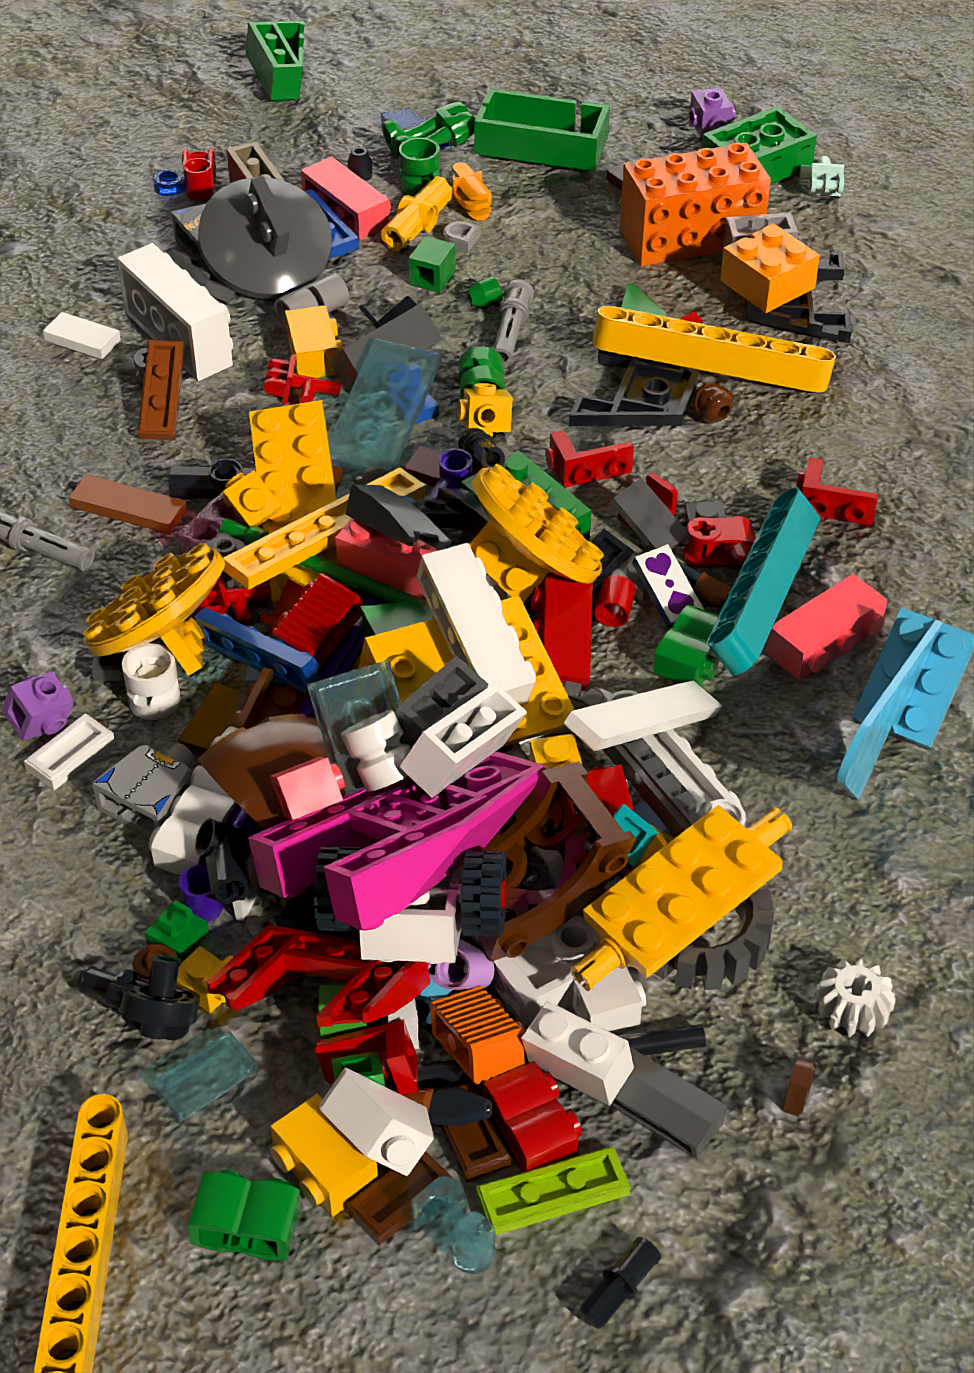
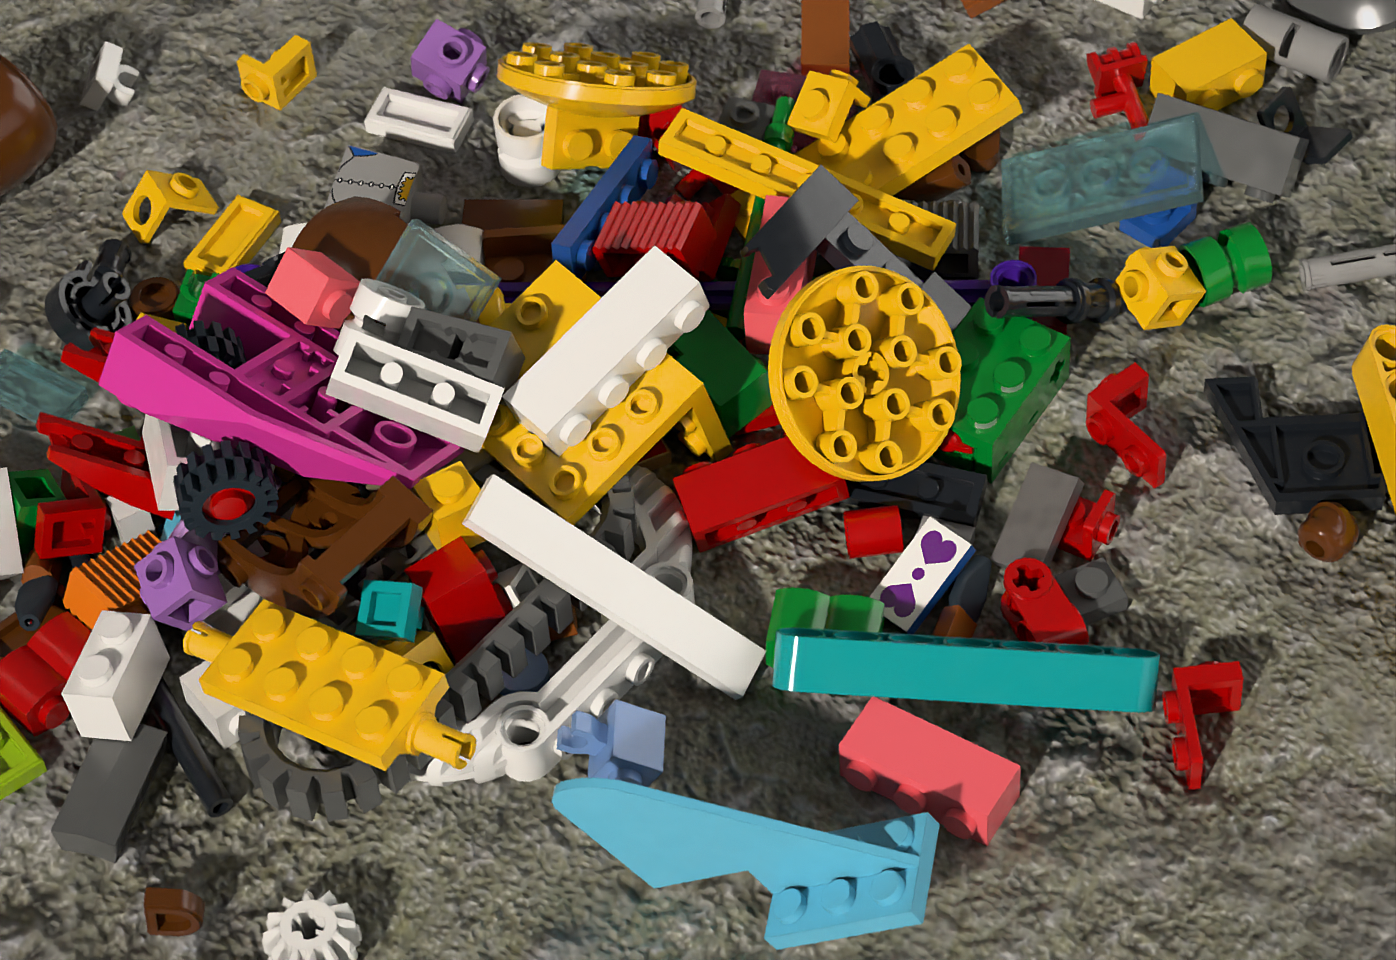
camera: 75 degrees right, 5 degrees up
none -> yellow bracket [122,170,219,244]
none -> medium lavender brick [134,536,227,631]
none -> yellow tile [183,195,281,276]
none -> medium blue brick [556,699,666,787]

